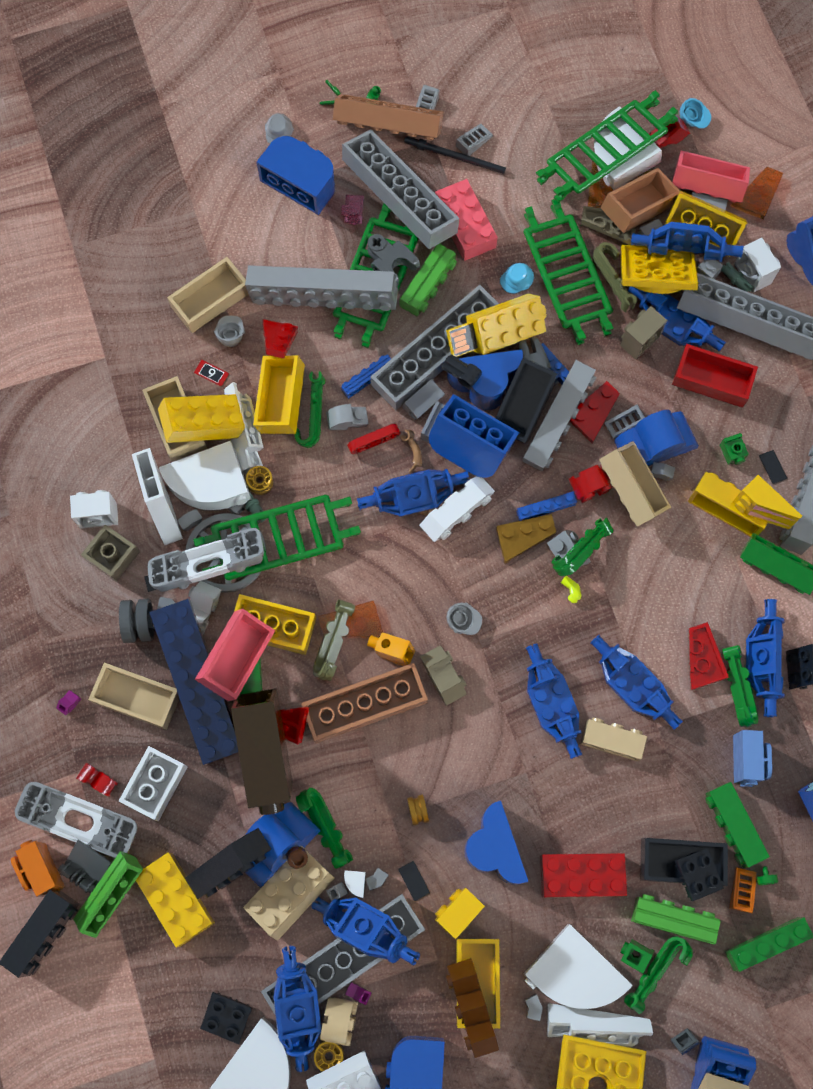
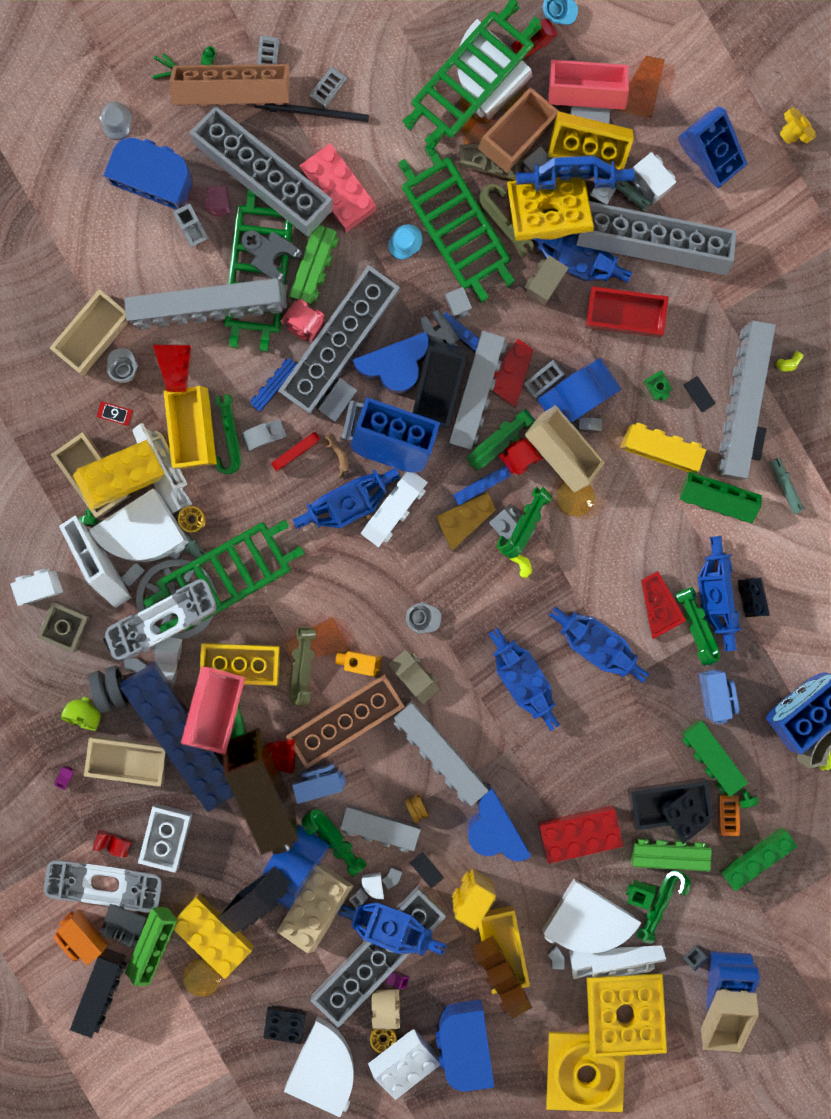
camera: 10 degrees left, 15 degrees up
blue plate [273,946,321,1072] -> none
reddish brown tile [286,846,308,869] -> none
black piece [442,354,482,389] -> none
yellow piece [446,294,547,357] -> none
tan brick [580,718,647,761] -> none
yellow slope [733,475,802,530] -> none
none -> lime cylinder [61,697,101,731]
none -> green tile [79,508,98,526]
none -> light grey brick [173,203,209,247]
none -> clear yellow dish [183,958,222,997]
none -> coral brick [280,299,325,343]
none -> medium blue brick [292,761,346,804]
none -> light grey brick [340,804,421,853]
none -> light grey brick [394,700,488,806]
none -> light grey brick [445,287,472,319]
none -> green piece [466,408,535,471]
none -> clear yellow dish [557,483,595,517]

